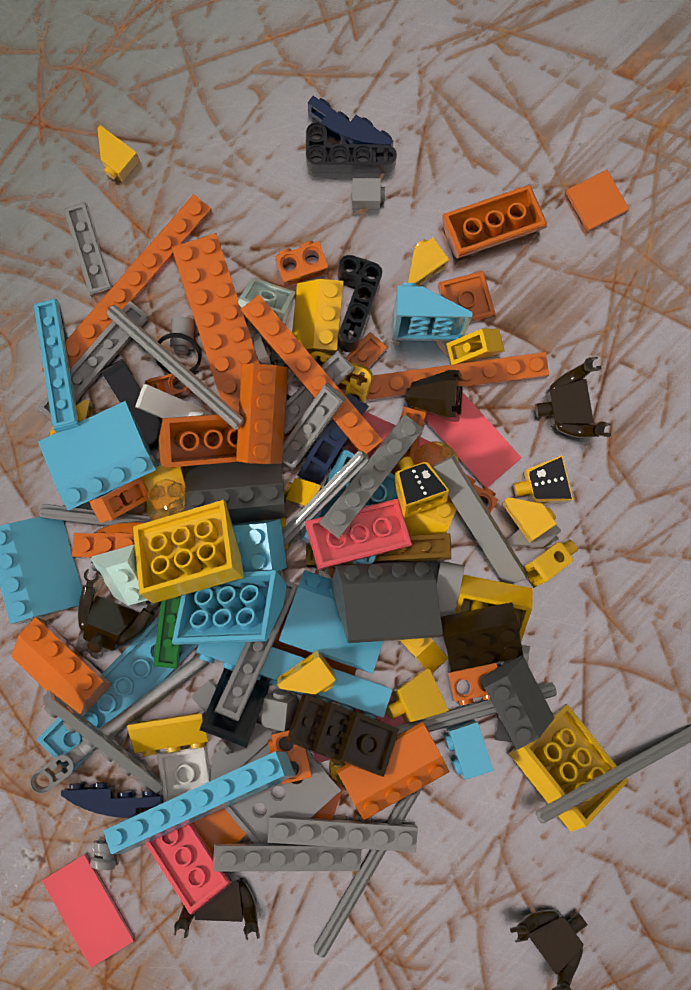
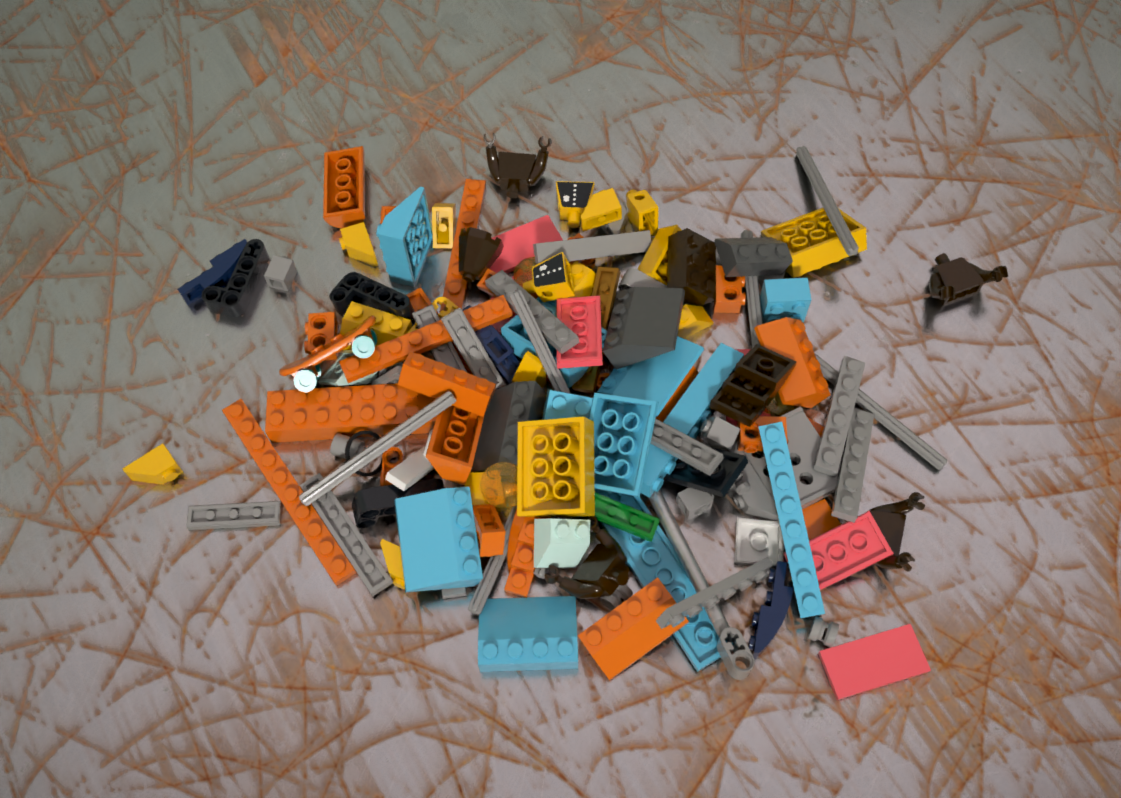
camera: 70 degrees left, 20 degrees down
medium azure tile [34,298,79,432] -> none
yellow slope [127,711,211,756] -> none
yellow slope [277,650,336,694] -> none
yellow torso [386,668,449,723] -> none
orange tile [565,170,629,232] -> none
none -> piece [279,315,377,392]

